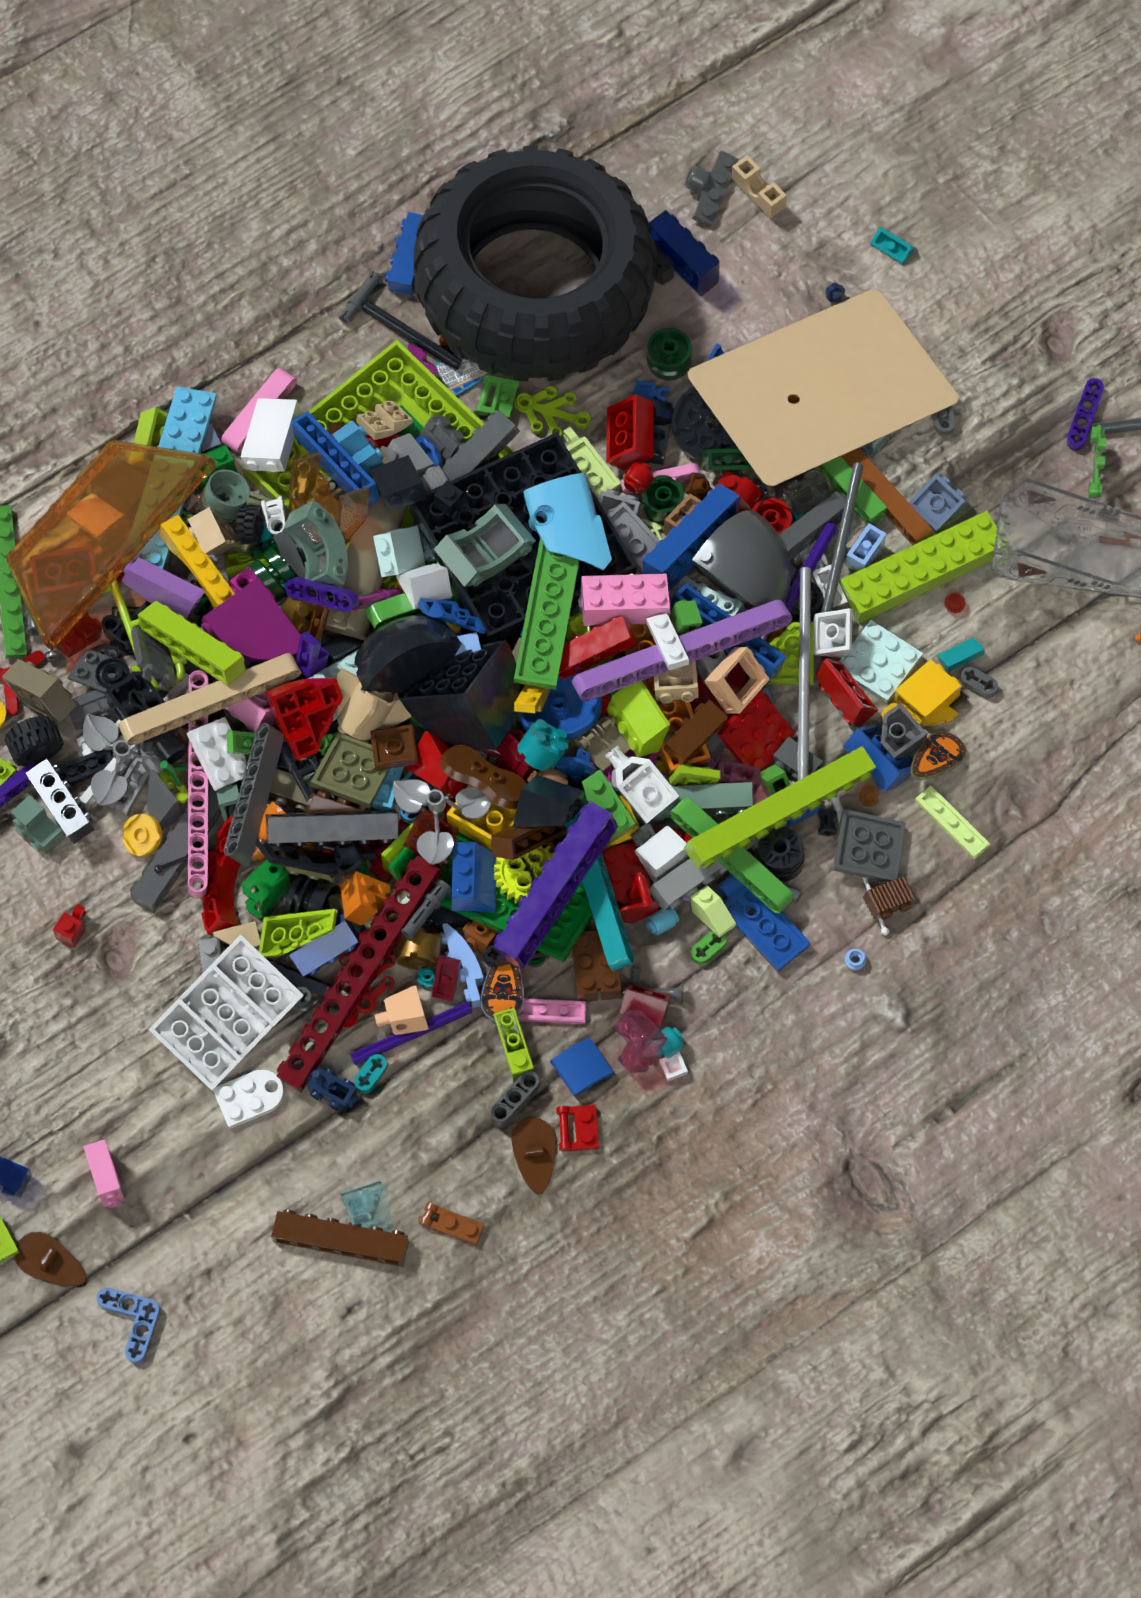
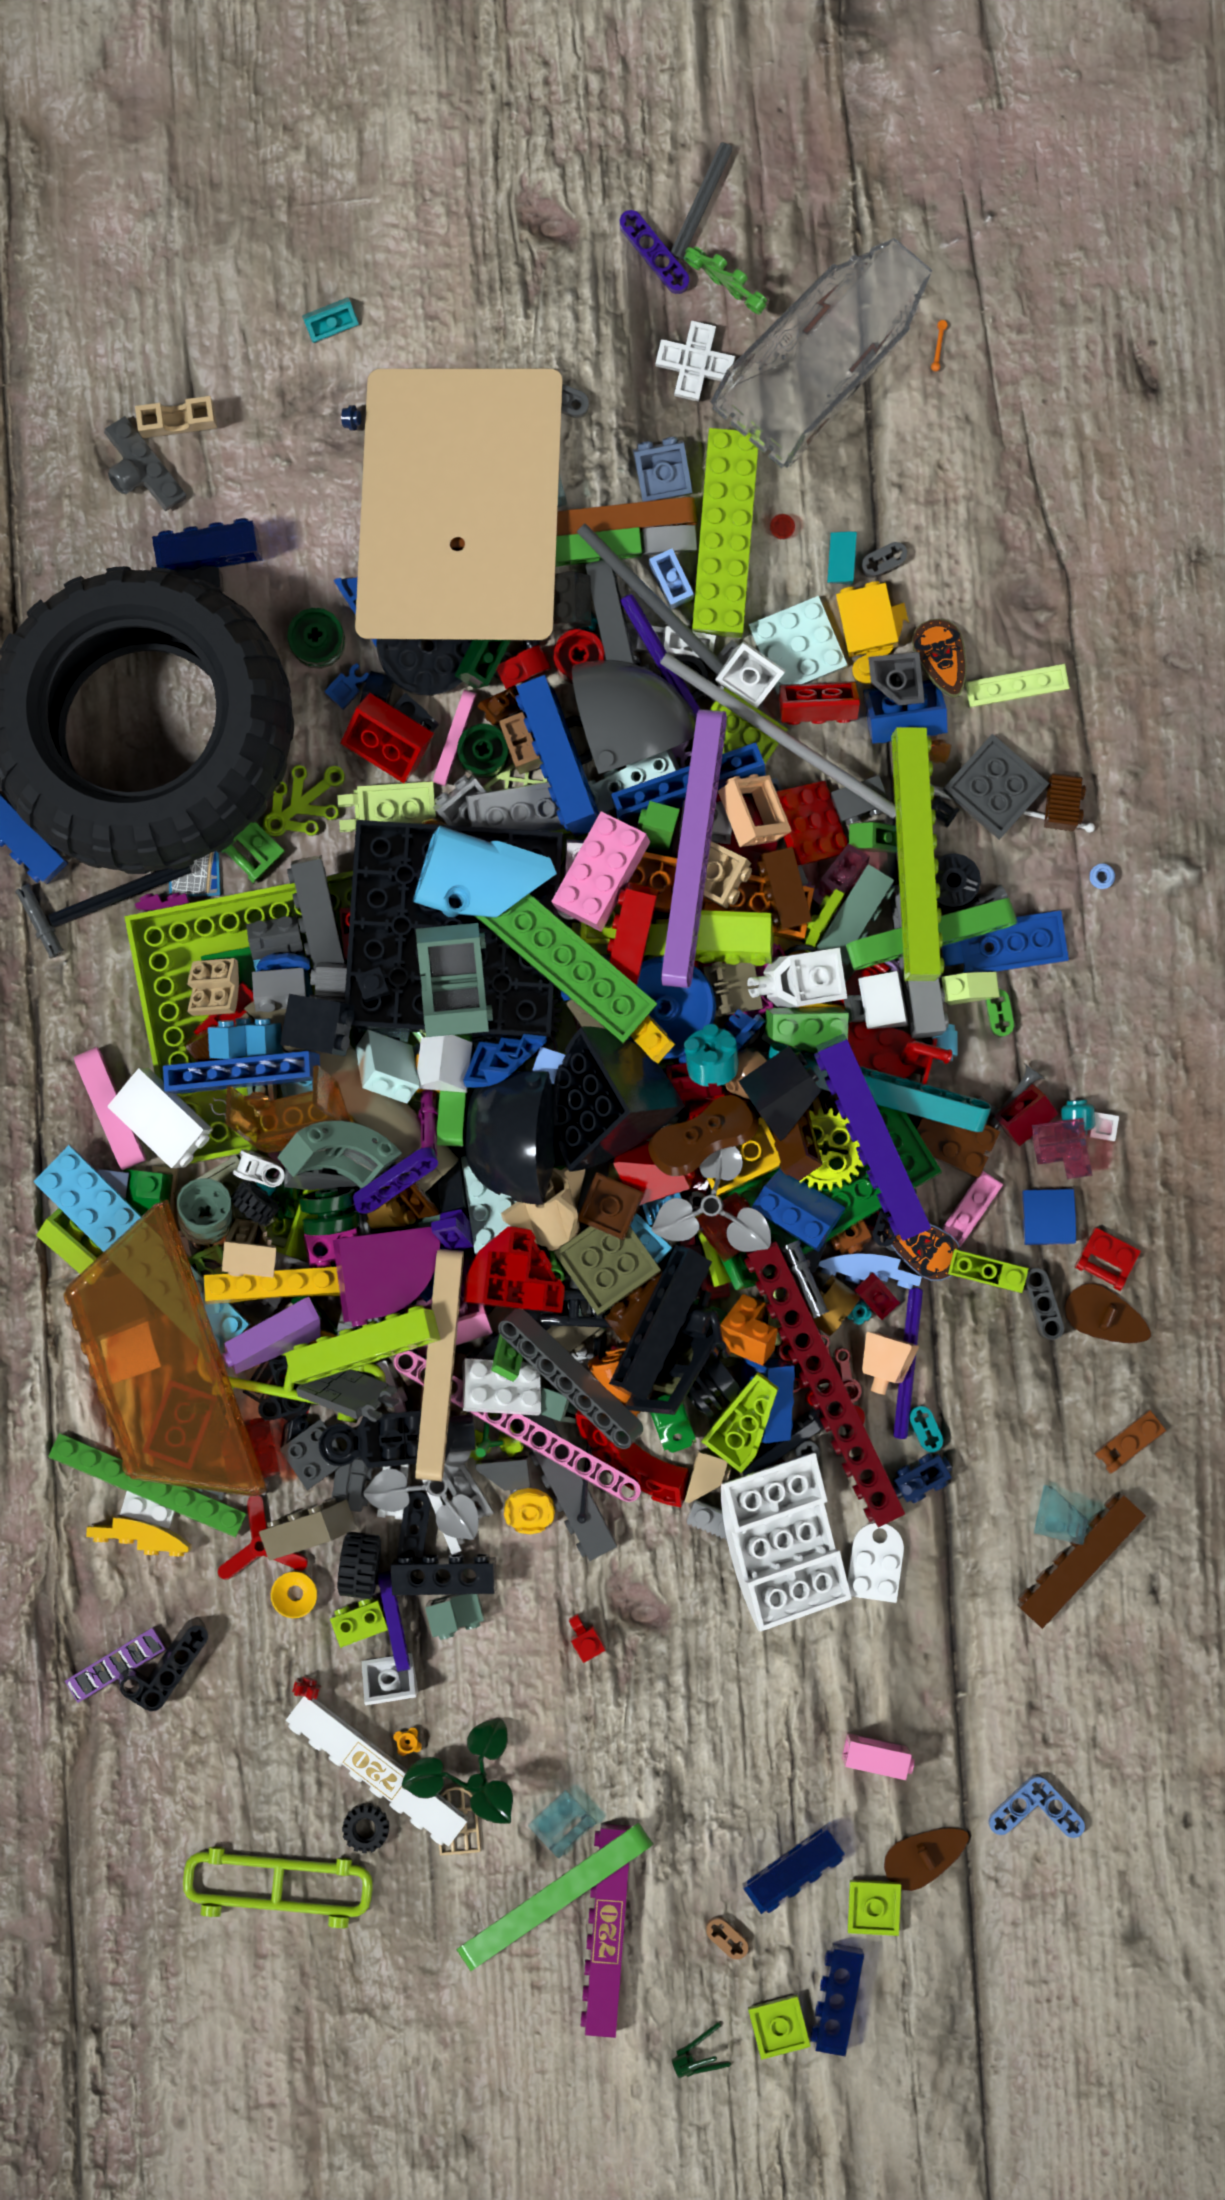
camera: 60 degrees left, 20 degrees up
red head [623,462,654,494] -> none
white plate [646,613,689,670] -> none
none -> light grey slope [641,525,697,555]
none -> white plate [655,321,735,402]

